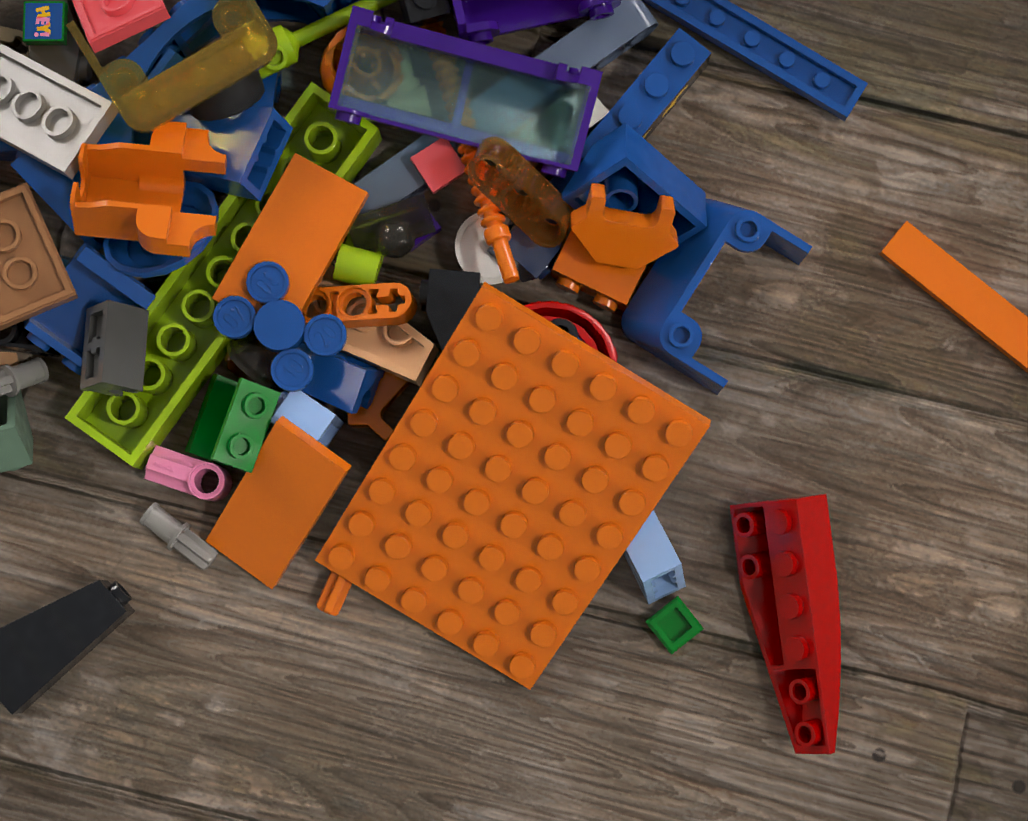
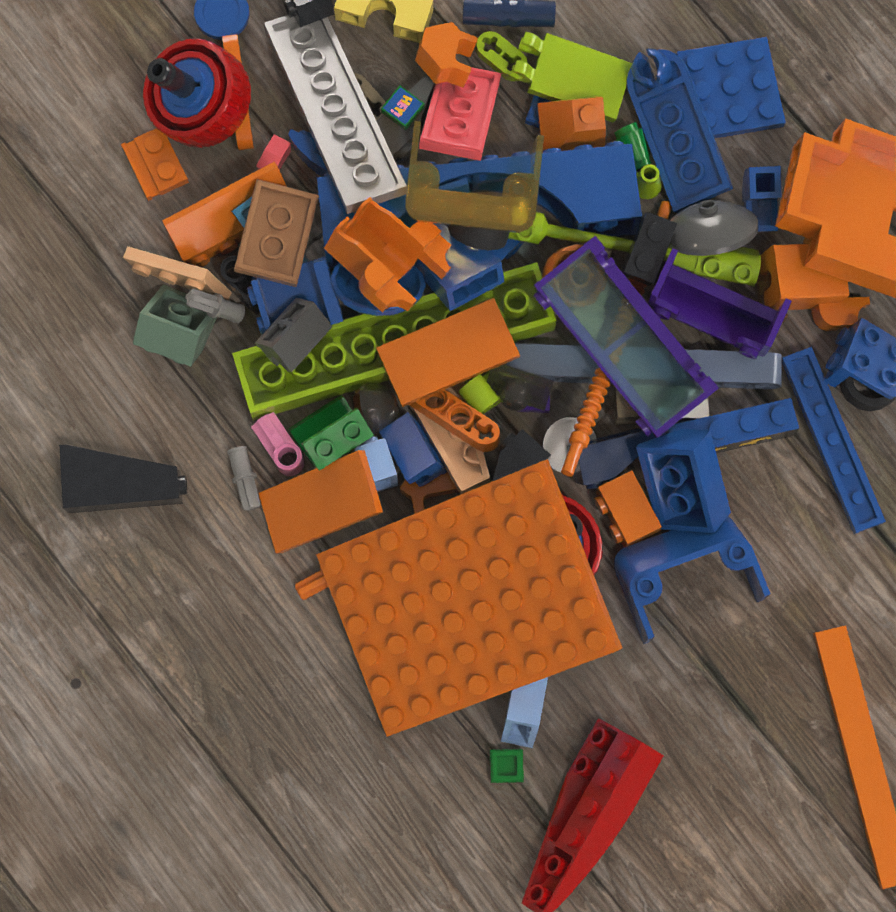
camera: 30 degrees right, 5 degrees down
blue piece [213,261,347,392] -> none
coral tile [410,139,465,194] -> none
clear orange beam [467,136,573,248] -> none
orange piece [570,183,679,269] -> none

